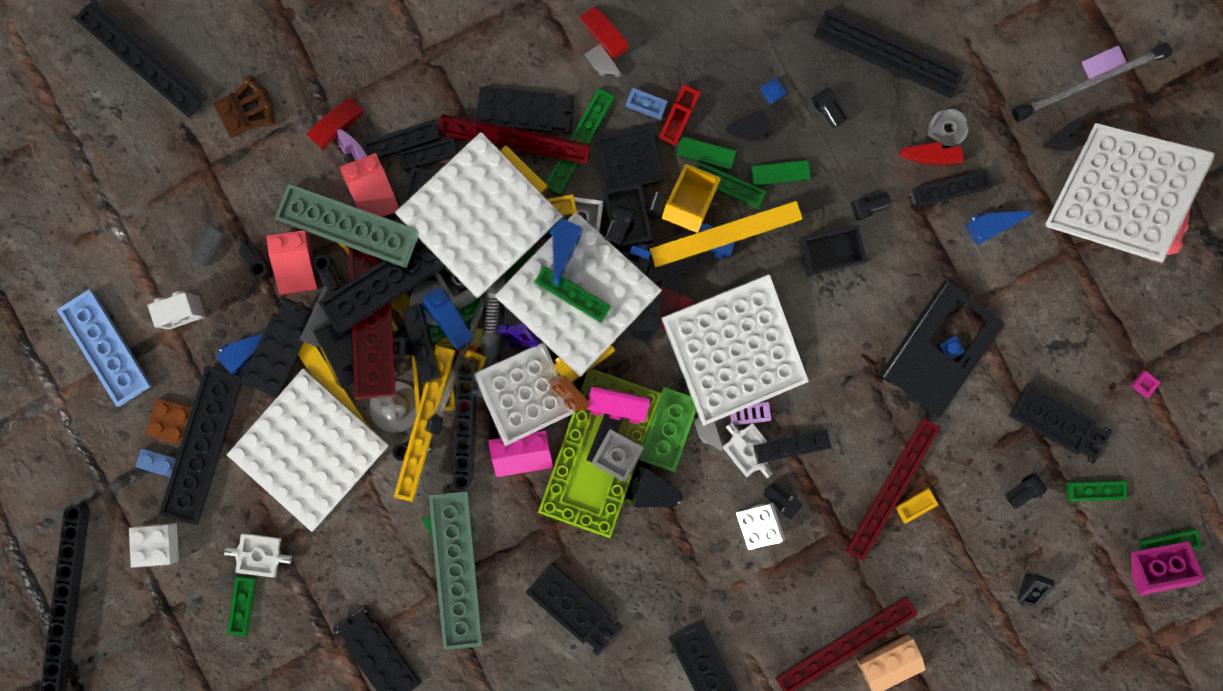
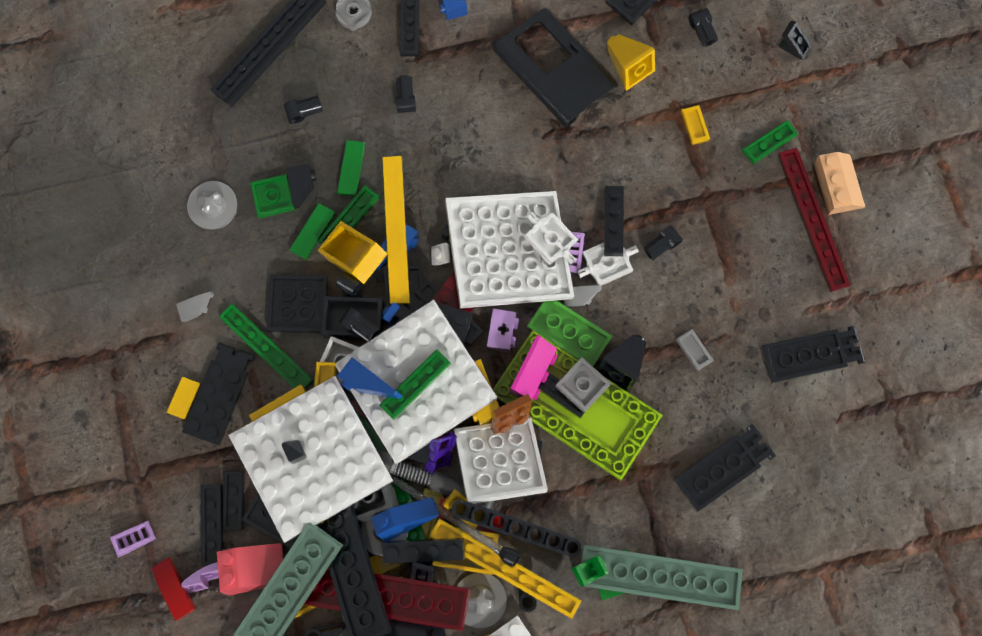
camera: 75 degrees left, 10 degrees down
dark red plate [440,114,591,164] -> none
dark pink slope [488,430,553,477] -> none
red slope [579,6,629,60] -> none
medium blue plate [625,88,668,121] -> none
red slope [659,84,701,146] -> none
white plate [736,503,785,550] -> none
blue plate [759,77,787,105] -> none
black piece [798,225,867,277] -> none
dark red plate [845,418,940,561] -> none
red slope [899,142,964,166] -> none
blue plate [937,335,965,359] -> none
none -> lavender slope [110,521,156,558]
none -> yellow tile [166,377,201,420]
none -> light grey hat [187,181,238,230]
none -> green tile [250,174,295,219]
none -> black slope [281,440,307,464]
none -> white plate [431,243,450,266]
none -> lavender brick [487,309,519,353]
none -> white plate [524,212,578,265]
none -> green bracket [571,555,608,587]
none -> yellow slope [607,34,655,91]
none -> light grey tile [676,329,714,372]
none -> green tile [742,120,798,165]

